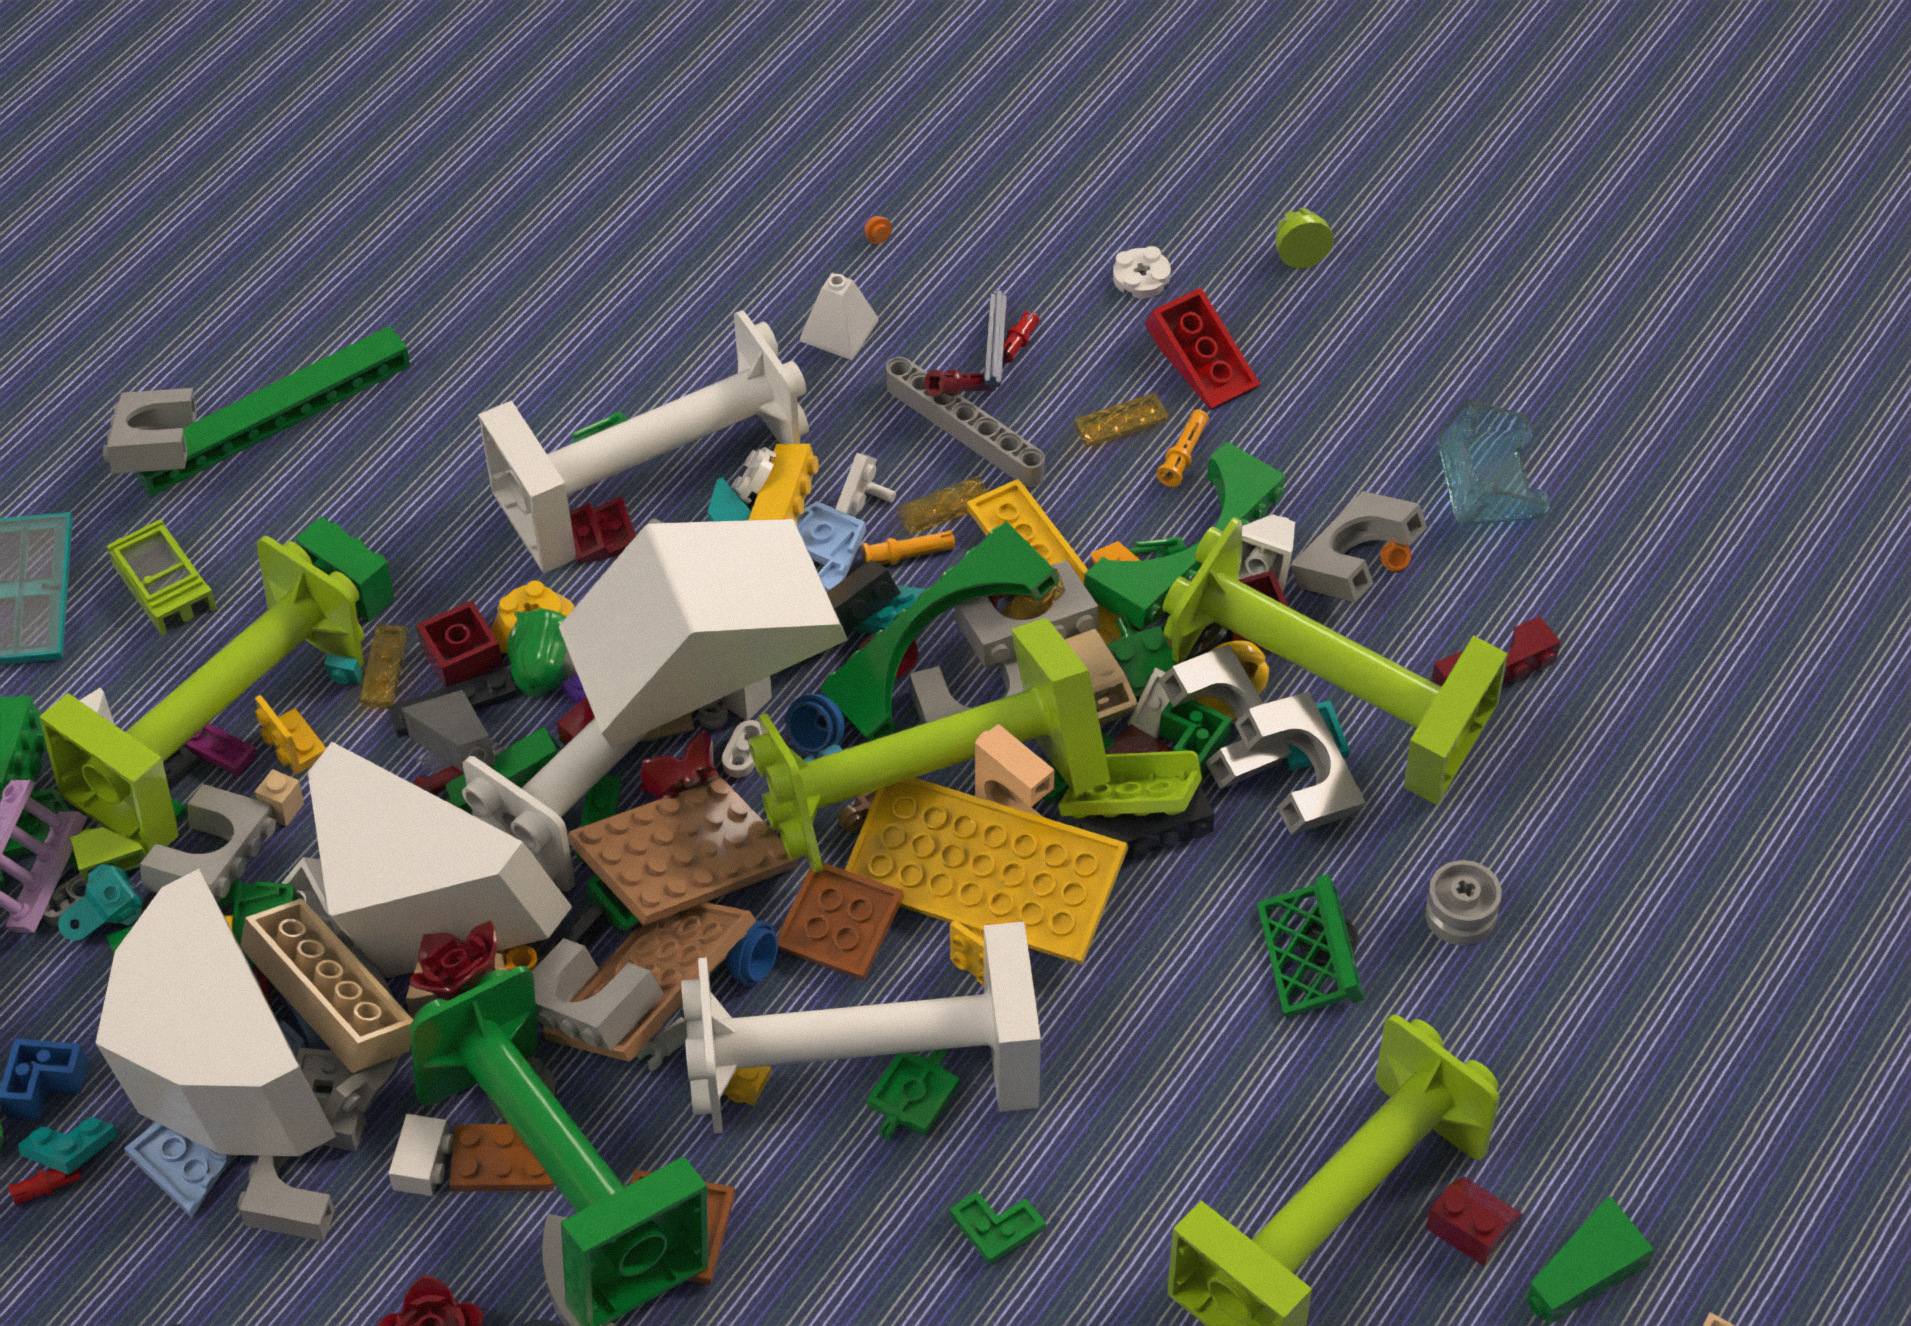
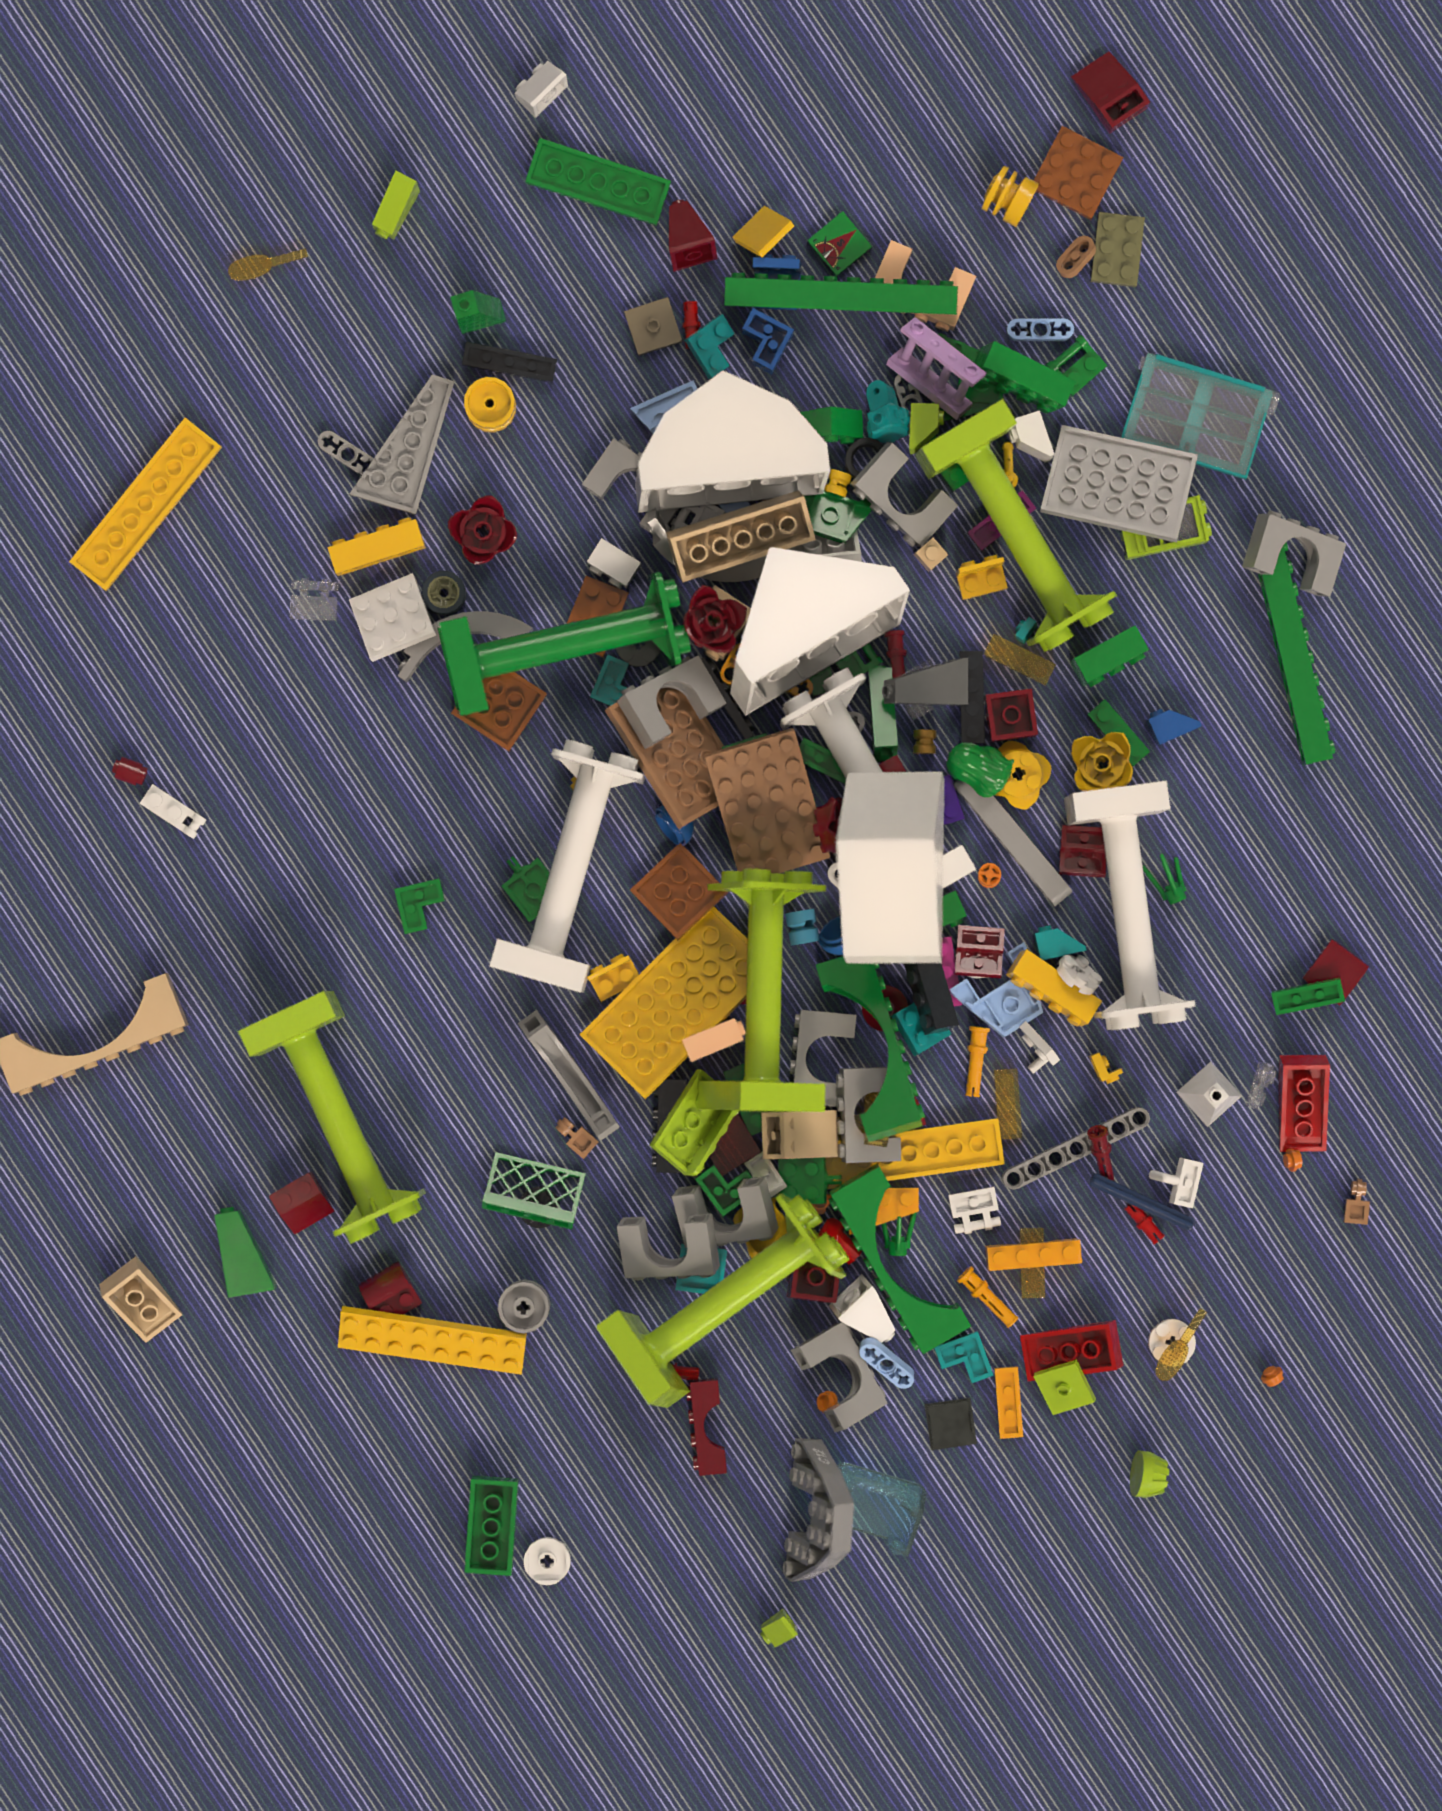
camera: 110 degrees right, 35 degrees up
none -> yellow plate [338,1306,527,1375]
none -> dark red brick [358,1260,422,1315]
none -> green brick [464,1475,519,1576]
none -> light grey arch [518,1010,620,1140]
none -> white plate [524,1537,571,1585]
none -> medium nougat plate [555,1117,599,1159]
none -> teal plate [590,655,629,706]
none -> dark tan plate [624,297,682,356]
none -> lime slope [760,1609,798,1647]
none -> light grey piece [783,1438,854,1582]
none -> light blue beam [859,1337,914,1389]
none -> pearl gold wheel [913,729,936,754]
none -> pearl dark grey piece [924,1398,977,1450]
none -> teal plate [934,1331,994,1383]
none -> white plate [948,1187,1001,1234]
none -> light orange arch [985,1238,1082,1271]
none -> light orange plate [994,1366,1023,1439]
none -> lime plate [1033,1359,1096,1415]
none -> light grey plate [1040,425,1198,543]
none -> yellow brick [1071,732,1133,792]
none -> green plate [1087,699,1150,767]
none -> yellow bracket [1089,1052,1123,1084]
none -> blue slope [1146,709,1202,746]
none -> white plate [1149,1158,1203,1208]
none -> clear yellow piece [1155,1308,1208,1381]
none -> clear plate [1246,1062,1276,1110]
none -> orange plate [1261,1366,1284,1387]
none -> green plate [1271,977,1345,1015]
none -> red slope [1278,1055,1330,1152]
none -> dark red slope [1303,939,1369,1006]
none -> medium nougat plate [1343,1179,1370,1225]

